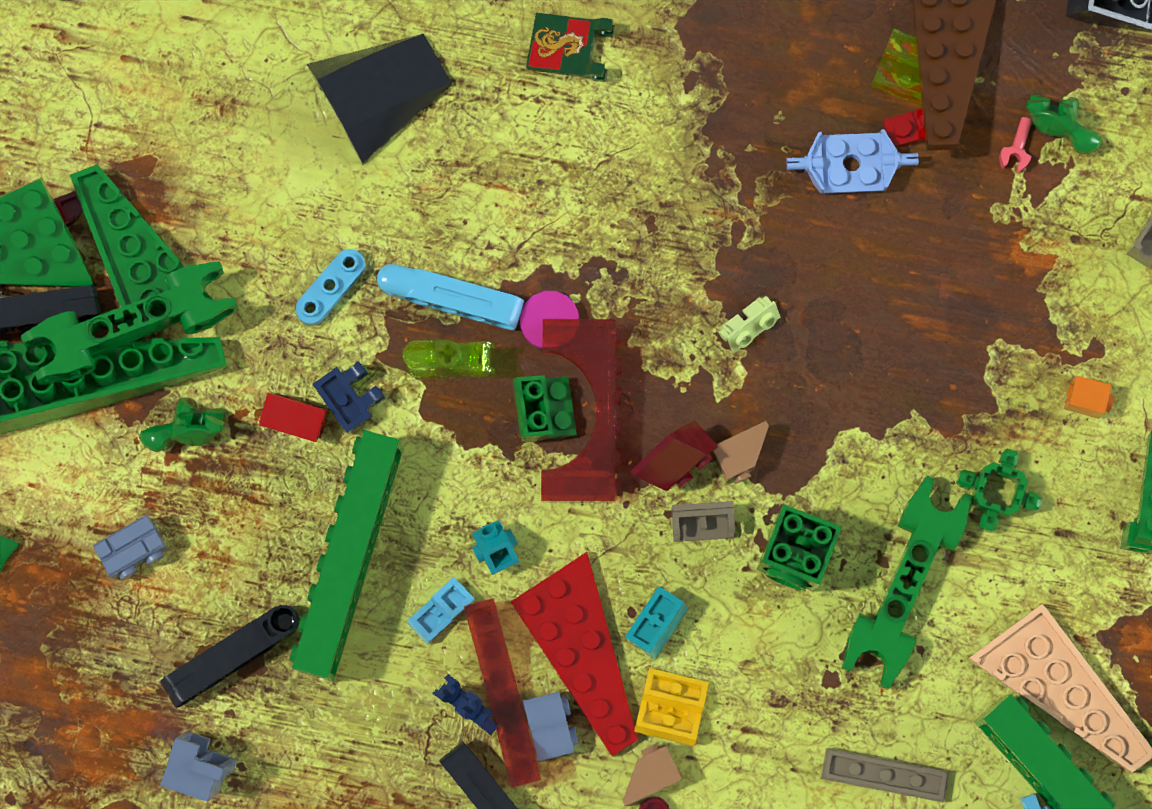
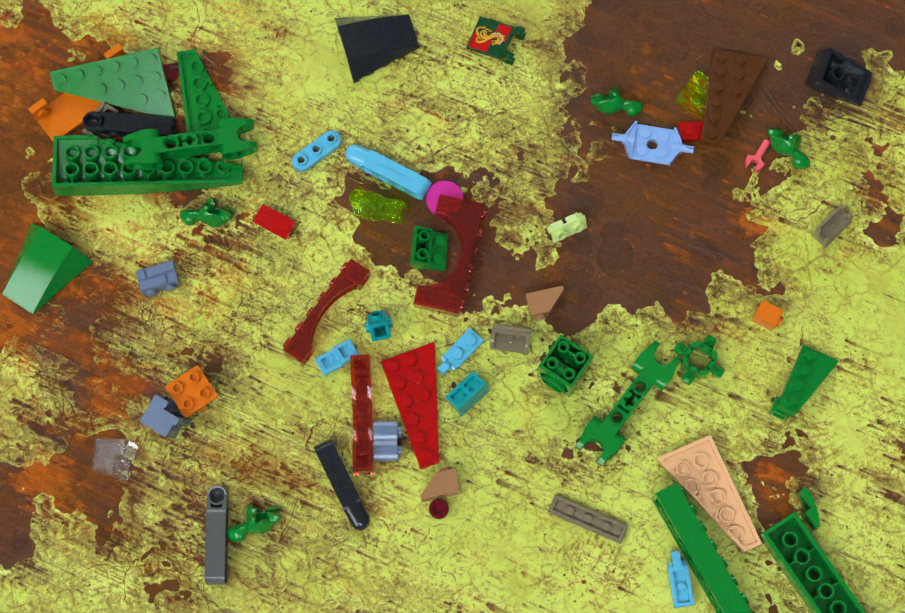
camera: 15 degrees right, 5 degrees down
black piece [160,605,300,708] -> none
green brick [289,430,404,682] -> none
dark blue plate [312,361,386,434] -> none
dark blue plate [433,674,498,735] -> none
dark red slope [630,419,718,492] -> none
yellow slope [634,668,709,746] -> none
none -> orange bracket [165,365,218,418]
none -> clear red arch [283,259,371,367]
none -> medium azure hinge [438,328,484,376]
none -> green animal [590,86,643,117]

